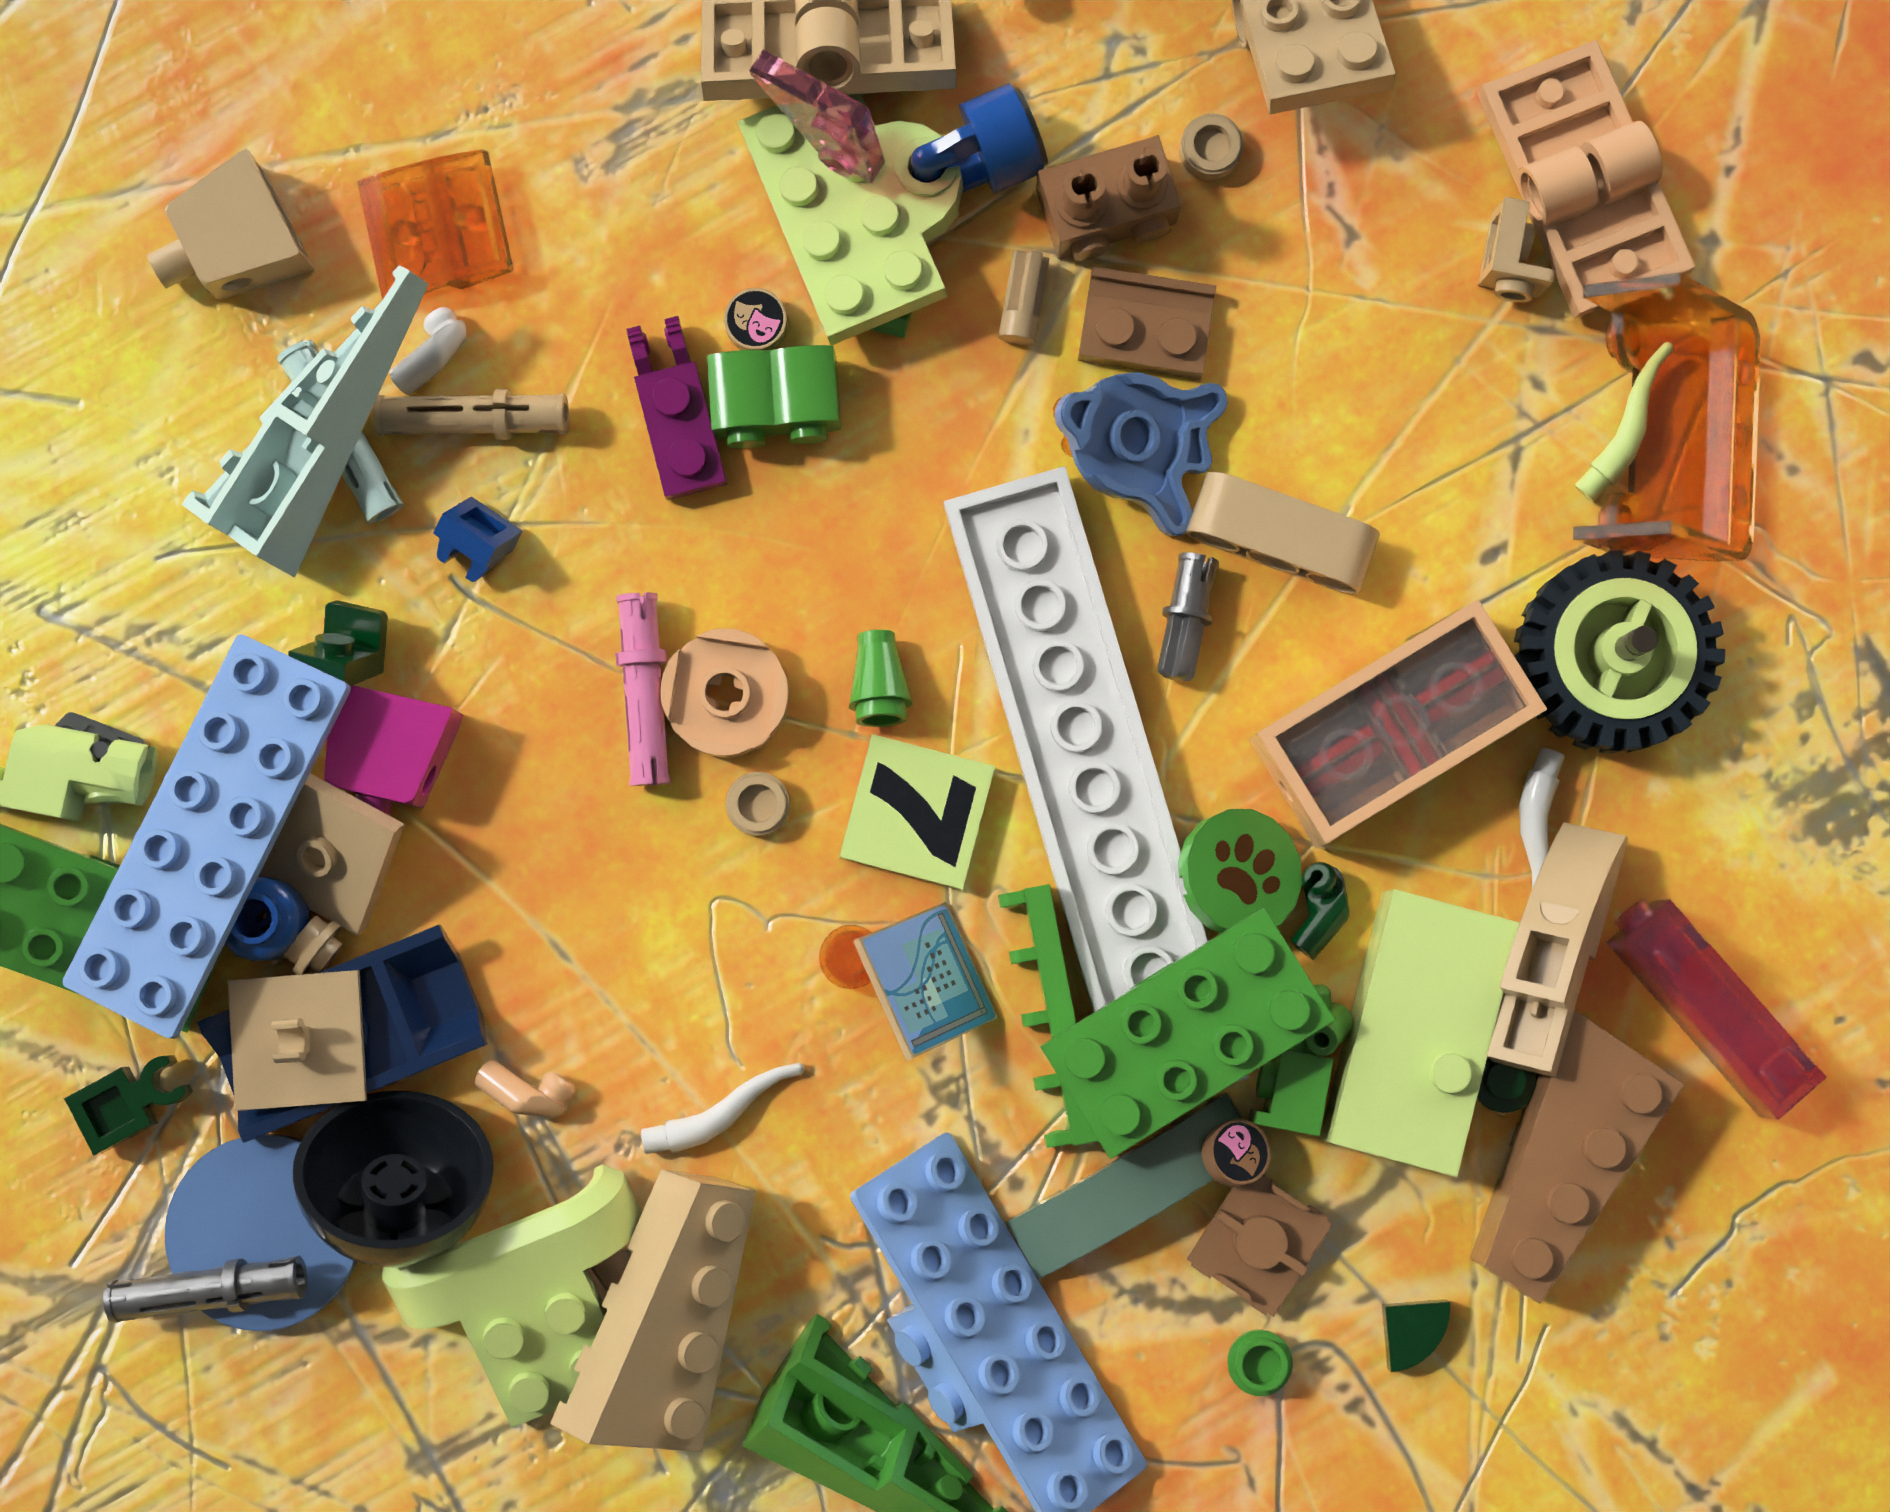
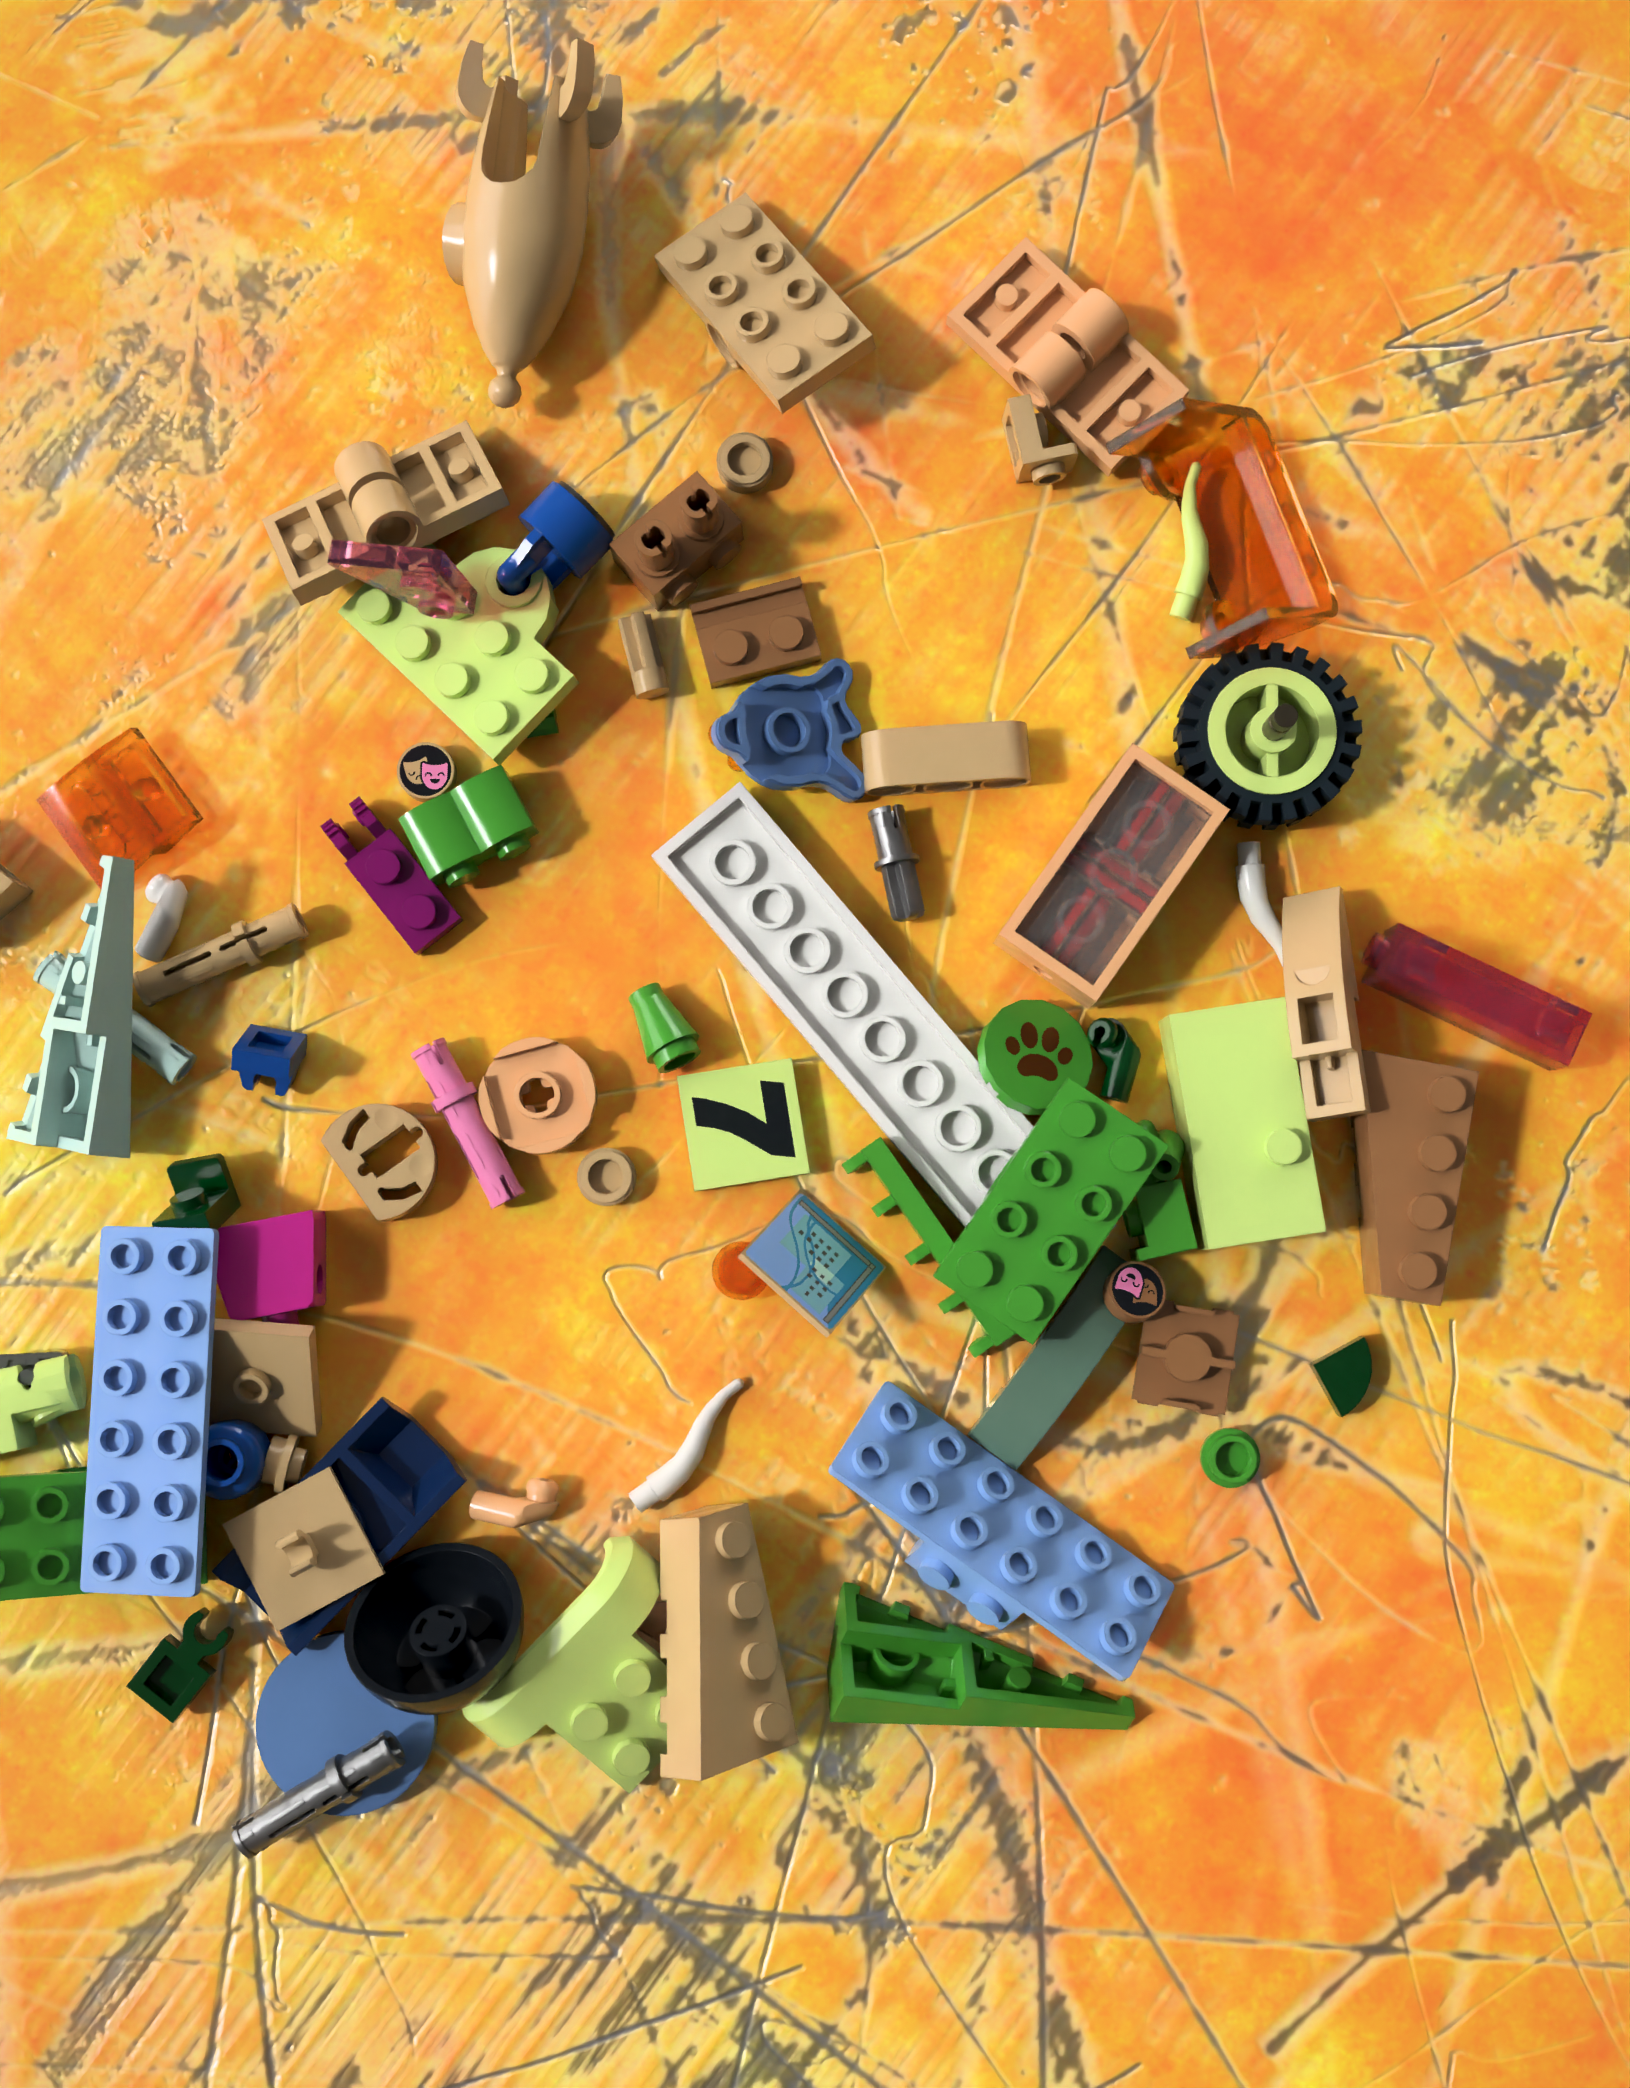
camera: 25 degrees left, 0 degrees up
dark green plate [1477,1057,1536,1113] -> none
none -> tan piece [321,1103,438,1222]

